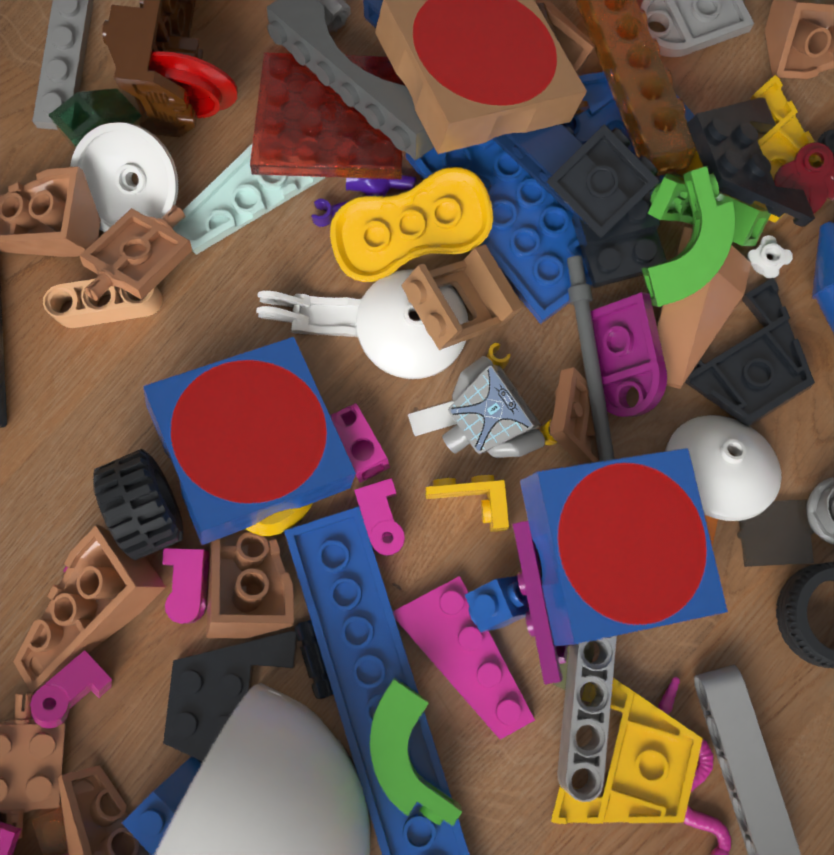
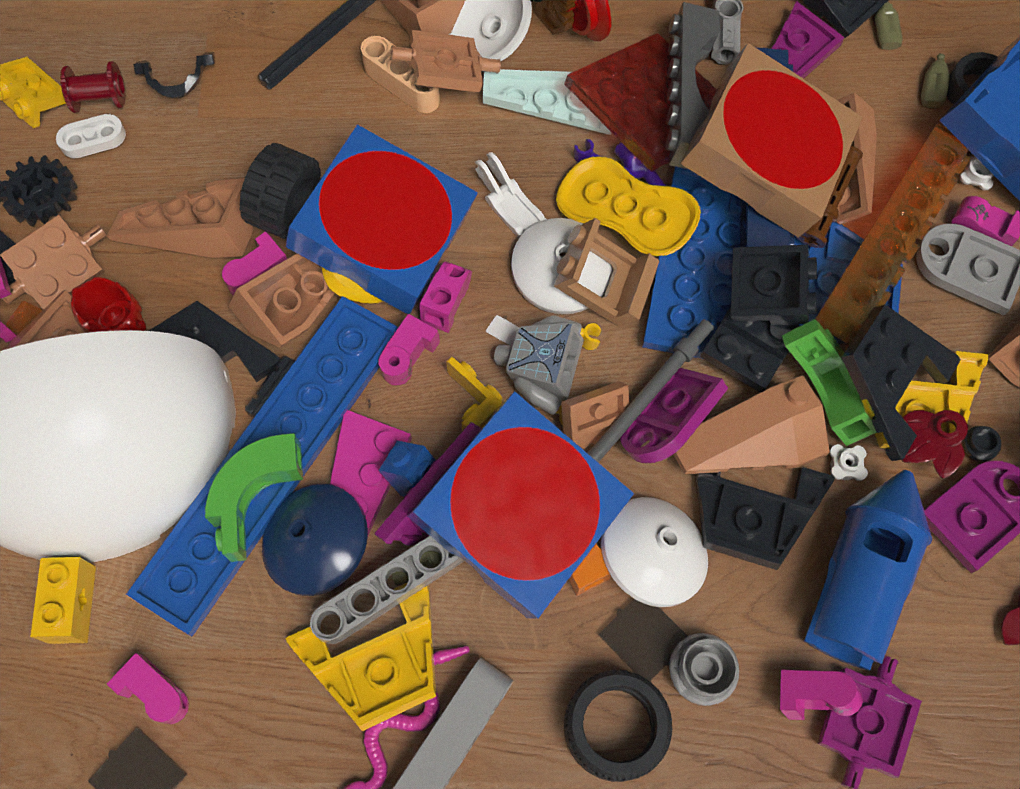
camera: 50 degrees right, 10 degrees down
dark pink leg [30,650,112,729] -> none
bright green arch [642,166,735,307] -> none
none -> red hair [71,277,146,333]
none -> dark blue dish [262,484,368,596]

